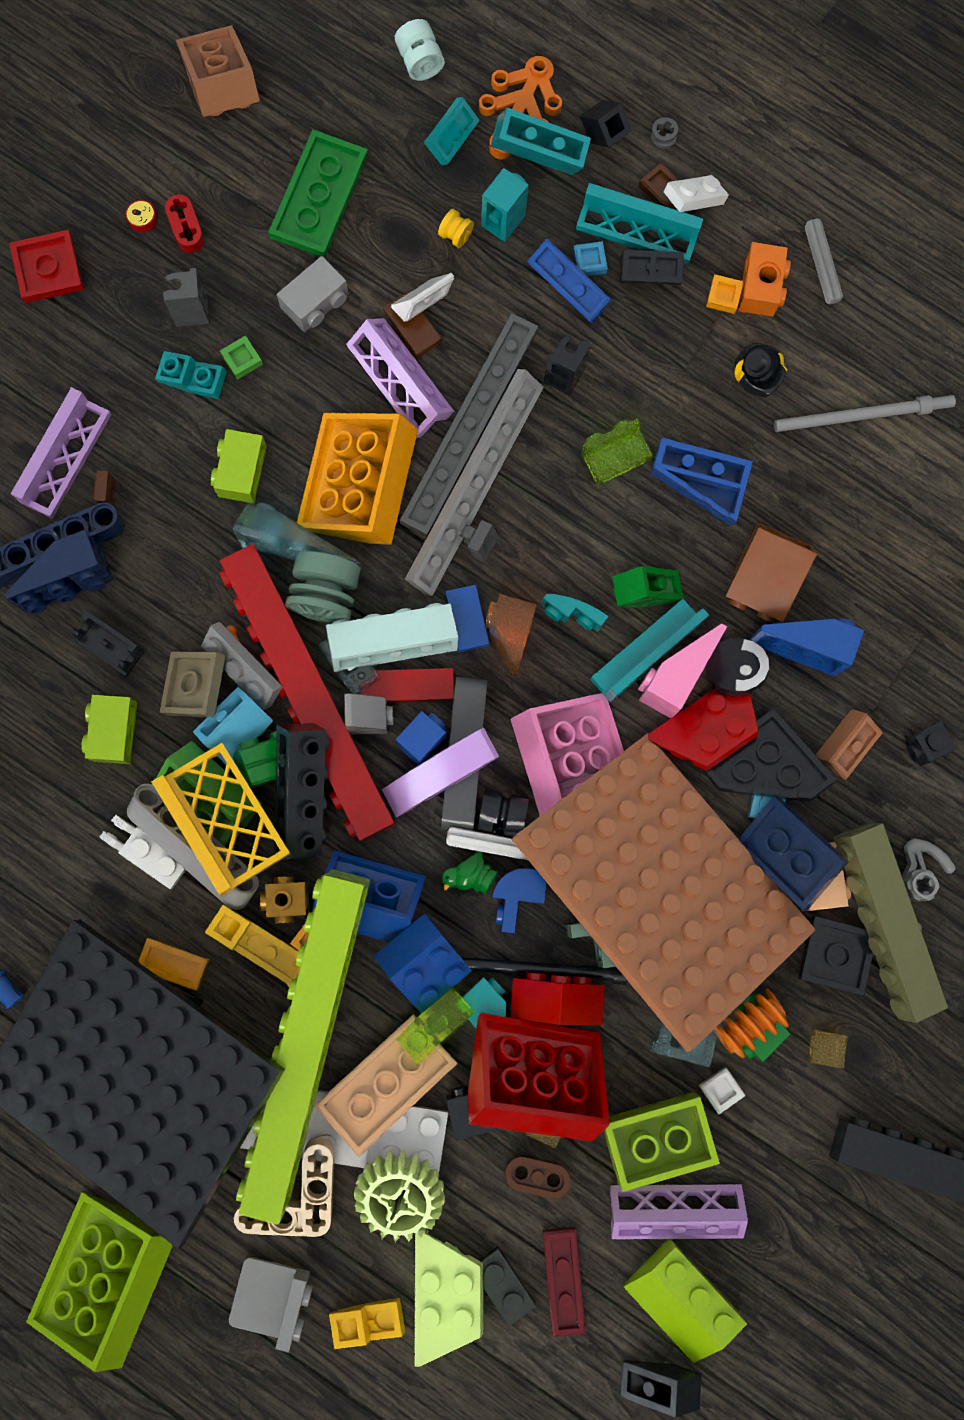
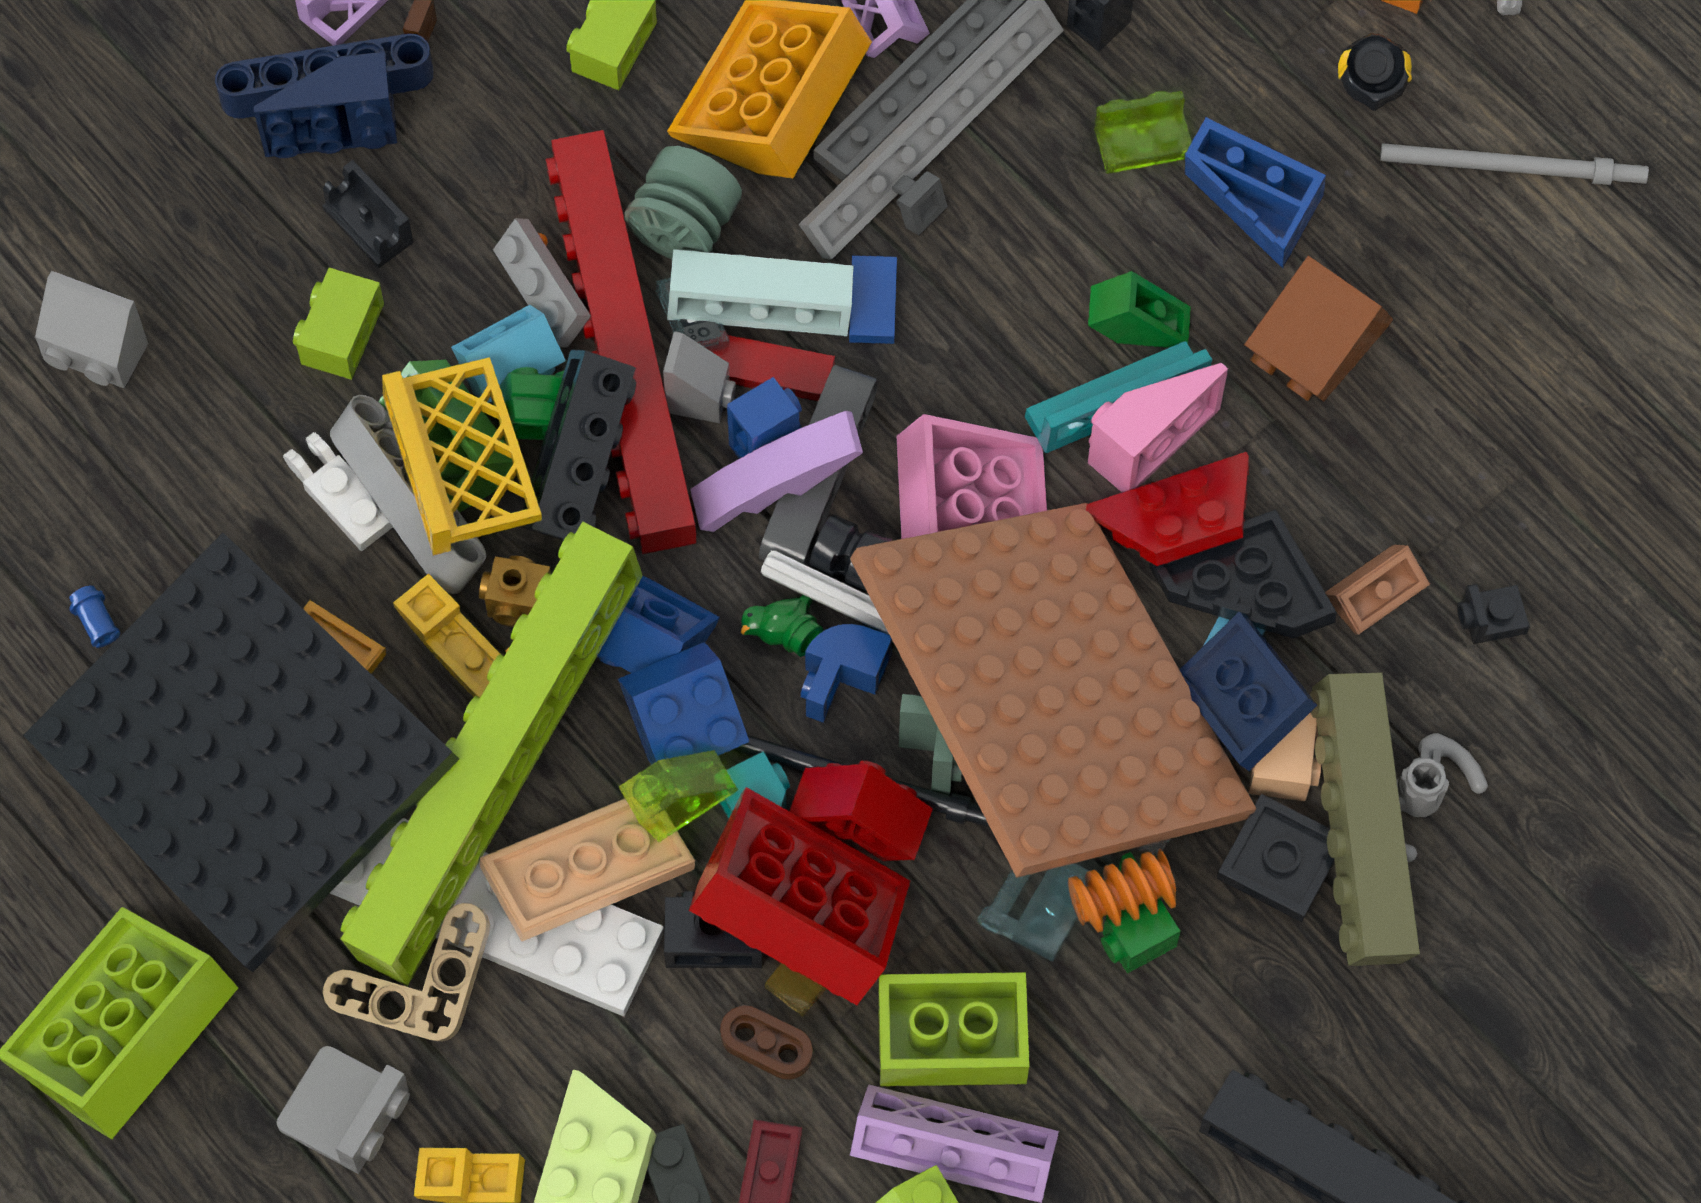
camera: 20 degrees right, 15 degrees down
dark tan plate [160,652,225,717] -> none
clear light blue wedge [233,503,363,576] -> none
yellowish green gear [354,1149,445,1242] -> none
clear orange slope [485,594,537,676] -> none
teal slope [541,594,609,632] -> none
white tile [698,1067,745,1114] -> none
tile [706,638,769,697] -> none
blue slope [749,618,864,677] -> none
clear yellow tile [809,1029,848,1069] -> none

